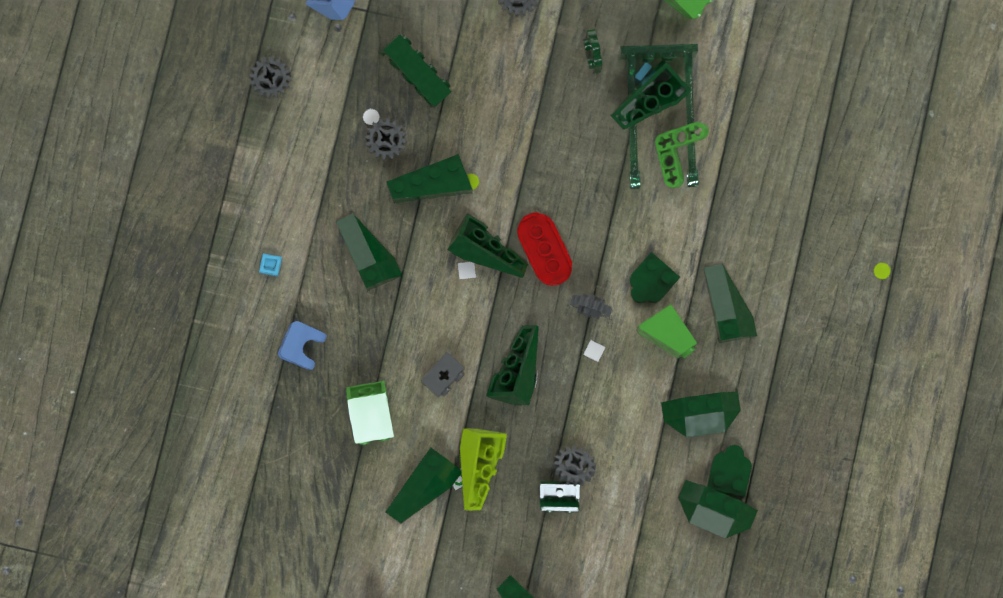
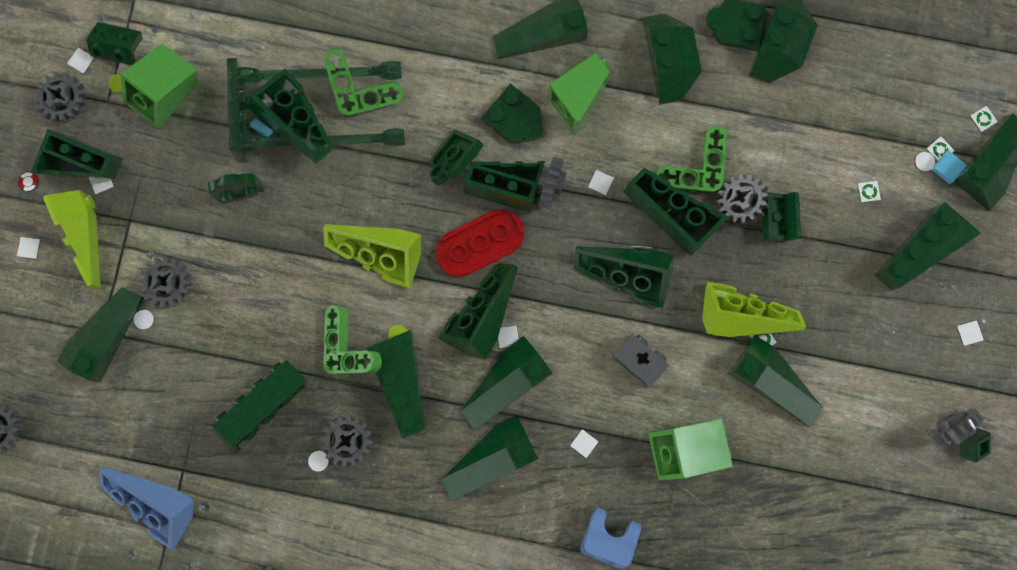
camera: 85 degrees left, 0 degrees up
none -> lime wedge [323,224,421,288]
none -> bright green beam [323,305,382,375]
none -> dark green plate [429,129,484,185]
none -> dark green wedge [461,336,552,430]
none -> dark green wedge [464,161,545,213]
none -> white sticker [570,429,598,458]
none -> dark green wedge [623,167,729,256]
none -> bright green beam [656,126,727,194]
none -> white sticker [858,181,881,202]

